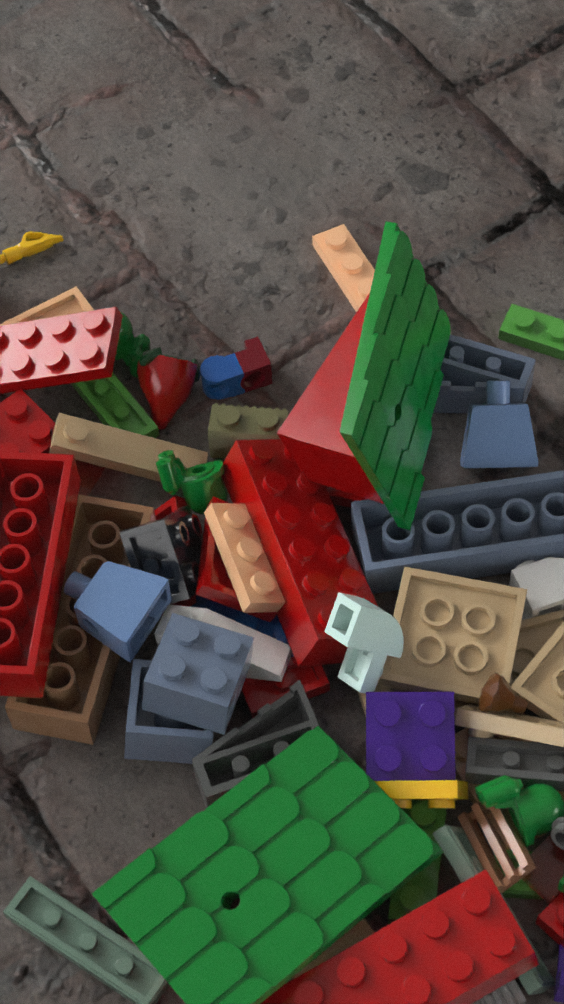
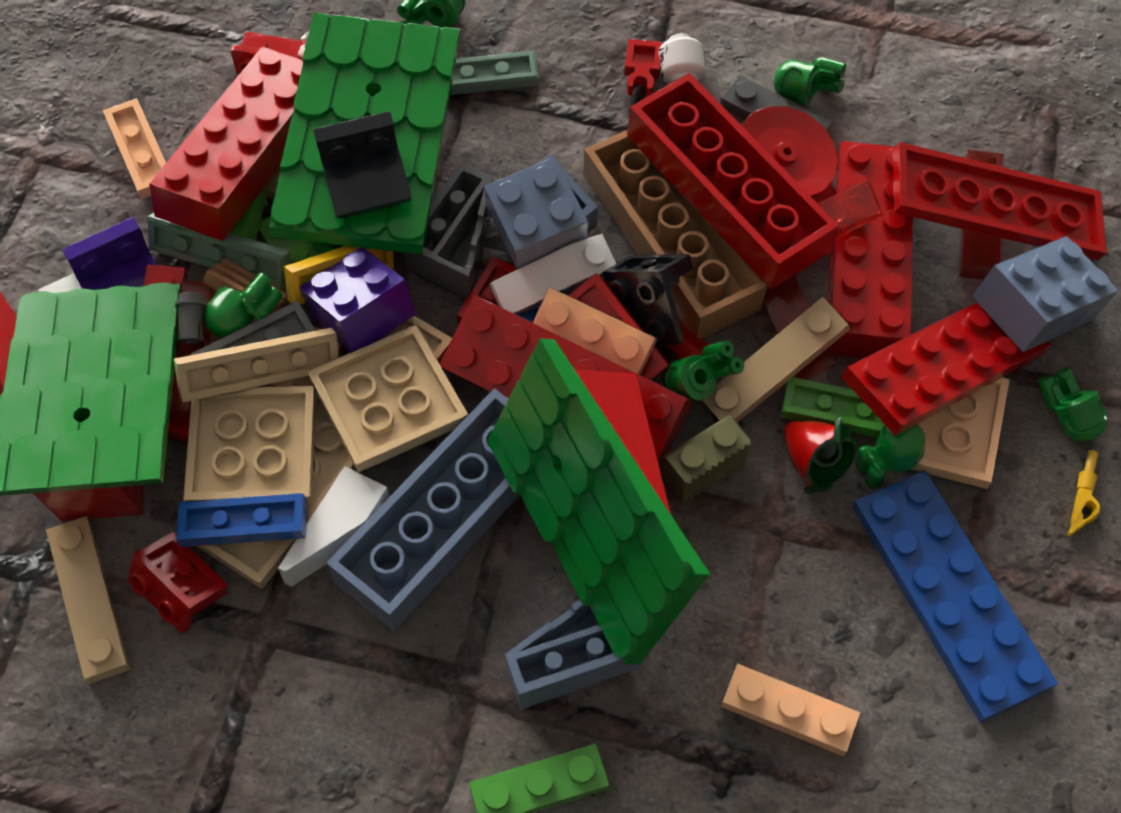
camera: 135 degrees right, 5 degrees up
medium blue torso [64,561,172,662] -> none
leg [200,336,272,400] -> none
light aqua brick [325,592,404,694] -> none
medium blue torso [460,380,538,468] -> none
reddish brown rock [478,672,528,715] -> none
none -> black bracket [313,111,412,219]
none -> blue plate [852,470,1058,723]

